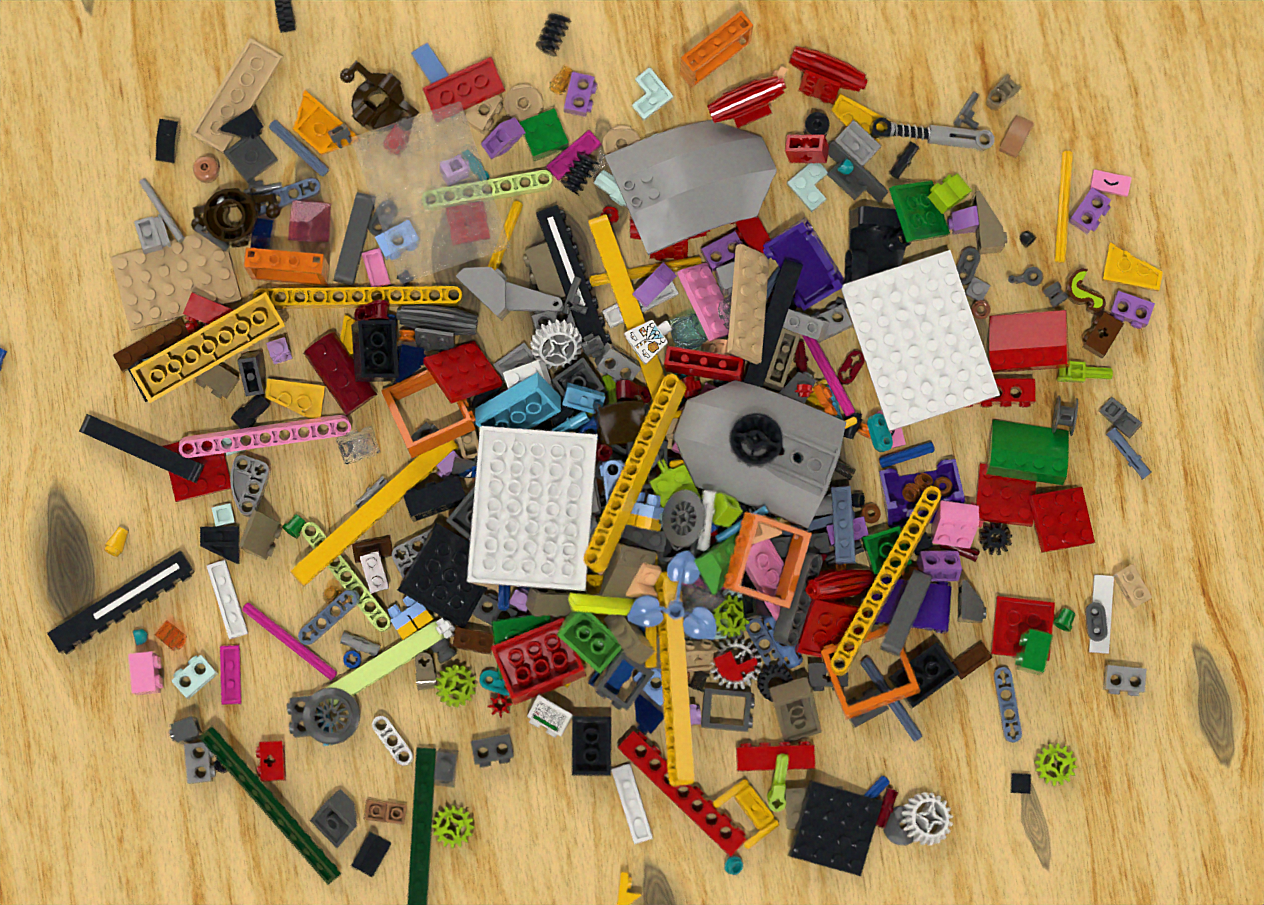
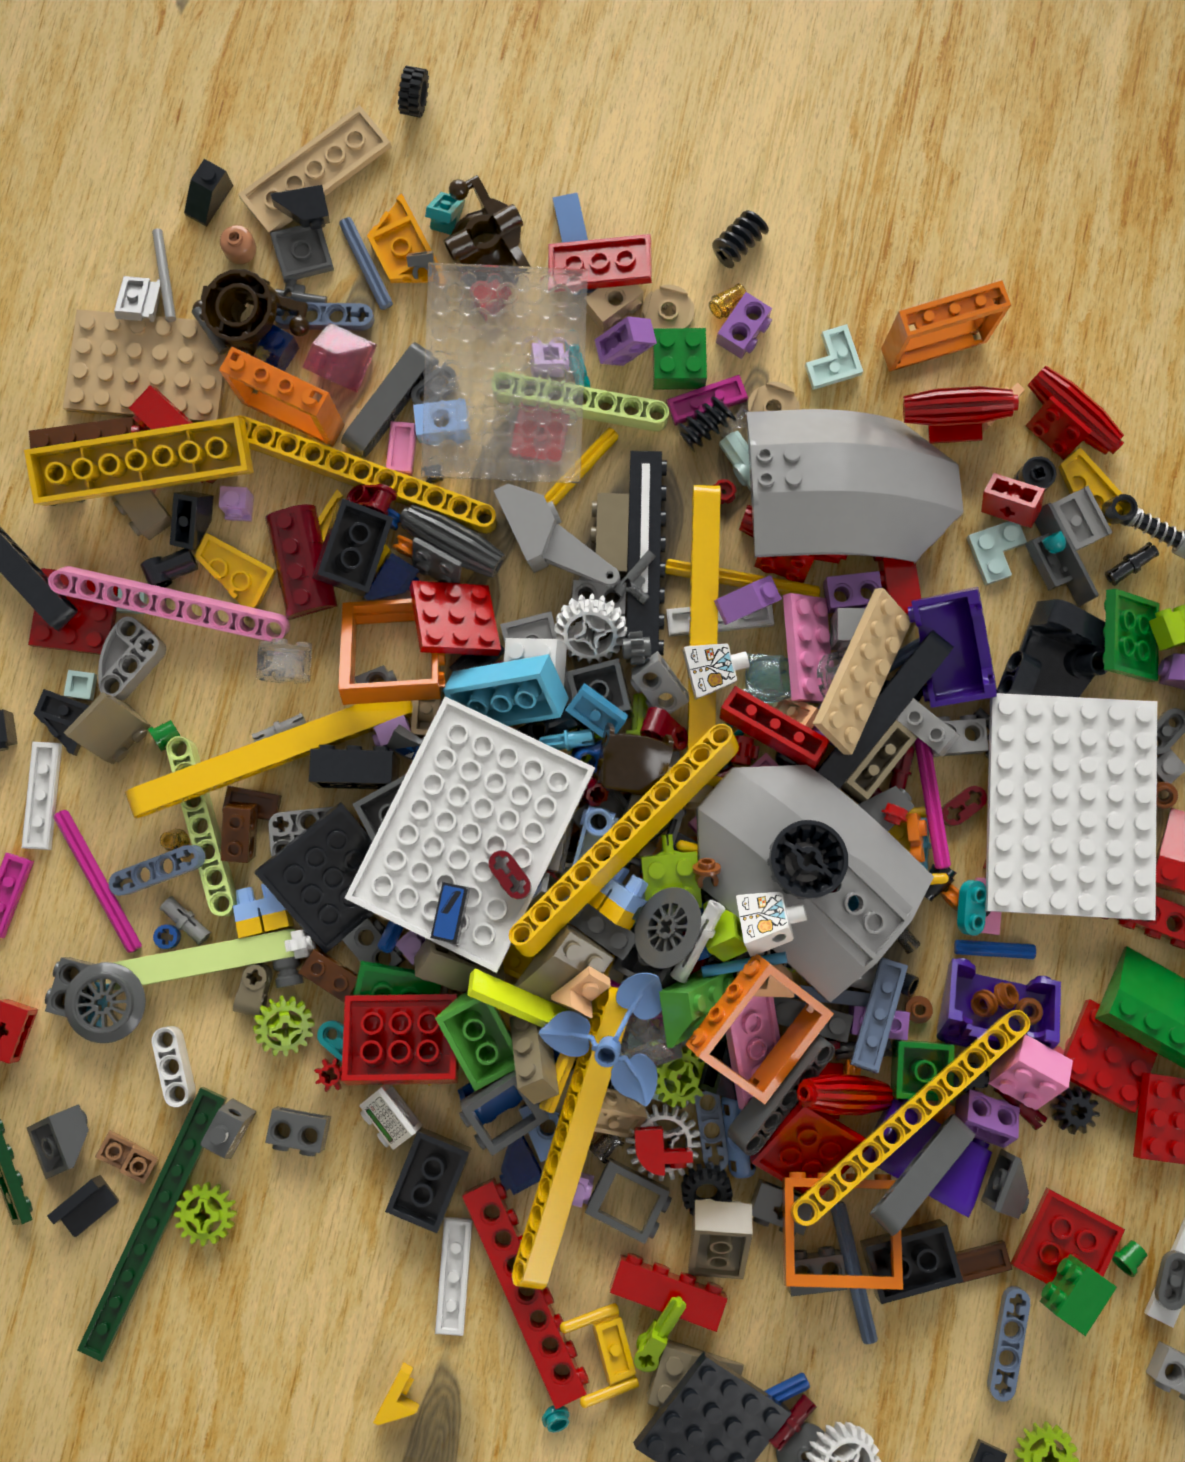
camera: 25 degrees right, 0 degrees up
none -> teal slope [425,192,465,235]
none -> slope [430,882,471,944]
none -> dark red beam [489,850,532,899]
none -> dark orange plate [693,858,721,888]
none -> white torso [736,892,807,957]

